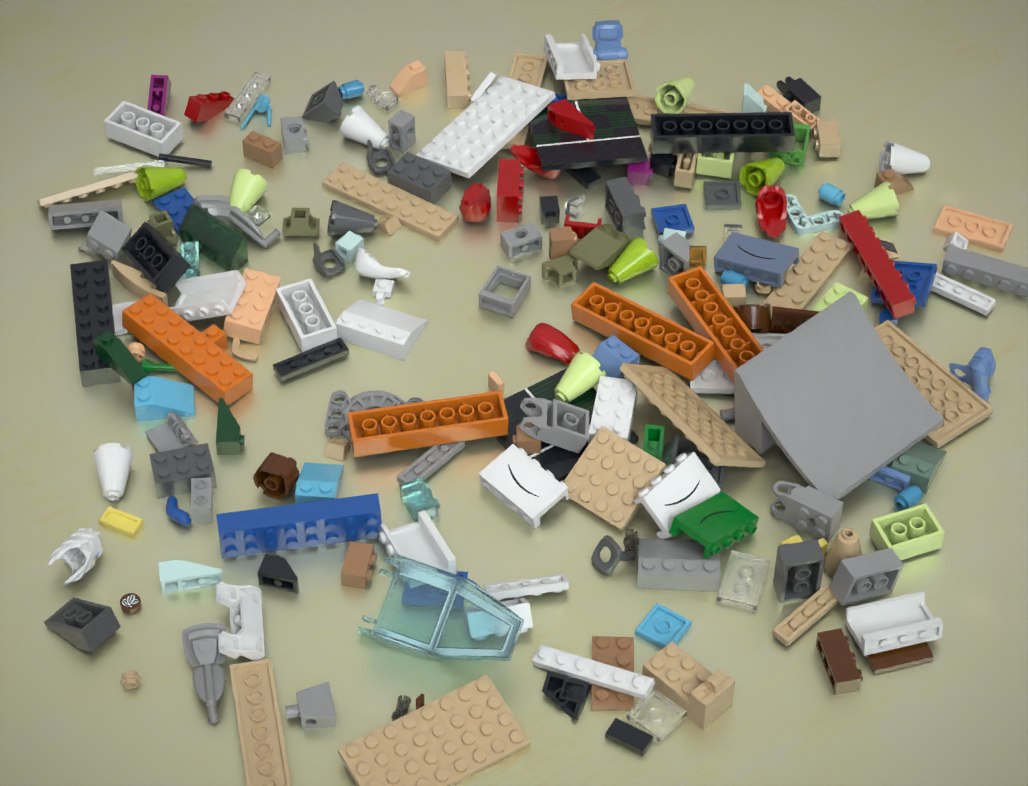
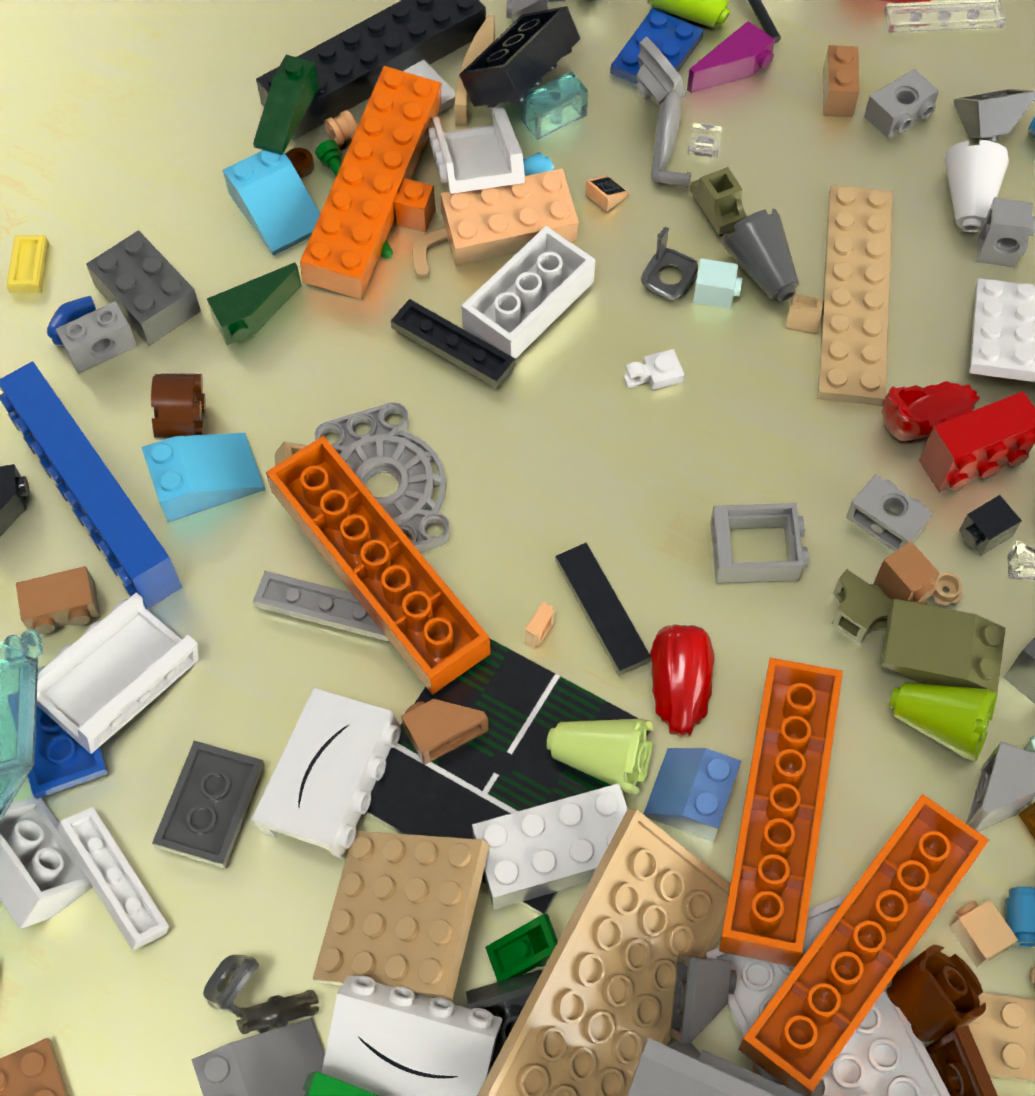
camera: 65 degrees right, 15 degrees up
white cone [93,443,133,501] -> none
light grey hinge [145,412,198,452] -> none
olive brick [147,210,178,244] -> none
clear green slope [179,204,248,271] -> none
yellowish green cone [229,169,268,214] -> none
medium azure plant [240,94,272,129] -> none
white slope [335,299,428,360] -> none
white hair [355,248,411,279] -> none
dark grey piece [366,139,396,174] -> none
dark grey brick [387,152,451,205] -> none
clear light blue brick [400,477,440,522] -> none
light grey brick [519,398,589,454] -> none
red hinge [564,215,602,239] -> none
none -> dark grey plate [152,740,265,868]
none -> black tile [555,542,651,676]
none -> light nougat slope [585,175,629,212]
none -> dark grey slope [670,954,737,1044]
none -> magenta slope [687,21,775,93]

